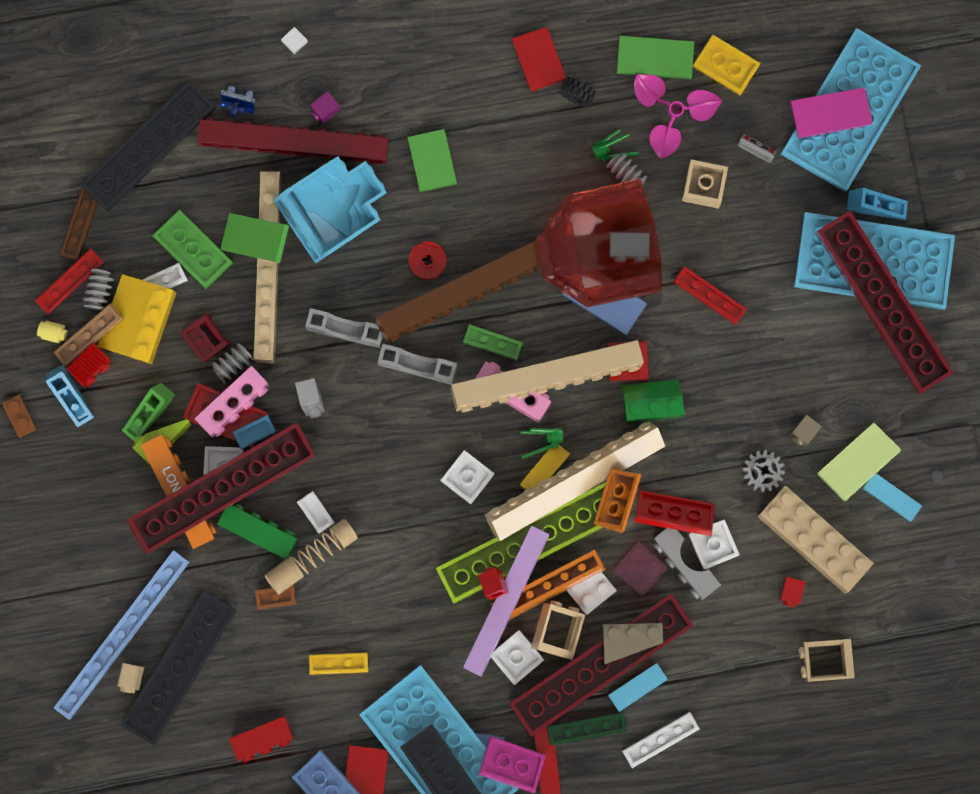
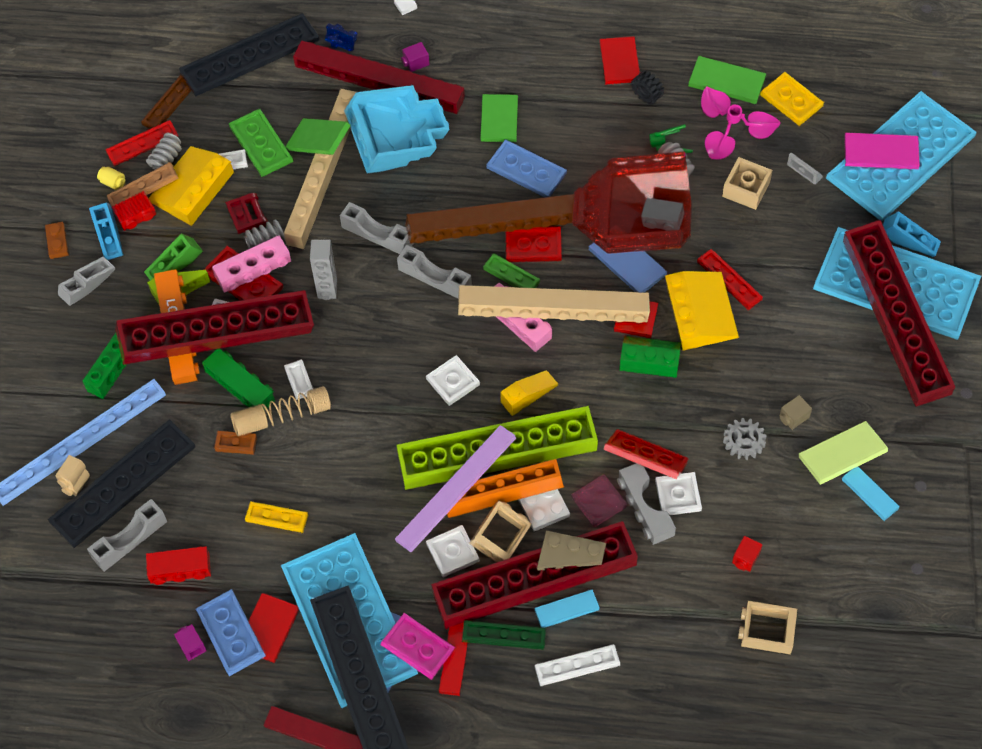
camera: 20 degrees right, 20 degrees down
dark azure tile [233,415,276,450] -> none
red plate [409,241,447,280] -> none
red brick [478,567,509,600] -> none
tan brick [485,421,665,541] -> none
green plant [520,428,563,459] -> none
orange slope [594,469,641,533] -> none
tan brick [757,486,874,594] -> none
none -> light grey slope [58,256,115,306]
none -> green brick [83,333,127,399]
none -> light grey arch [87,499,167,572]
none -> medium blue tile [487,139,567,198]
none -> red tile [506,226,562,262]
none -> yellow slope [665,271,739,351]

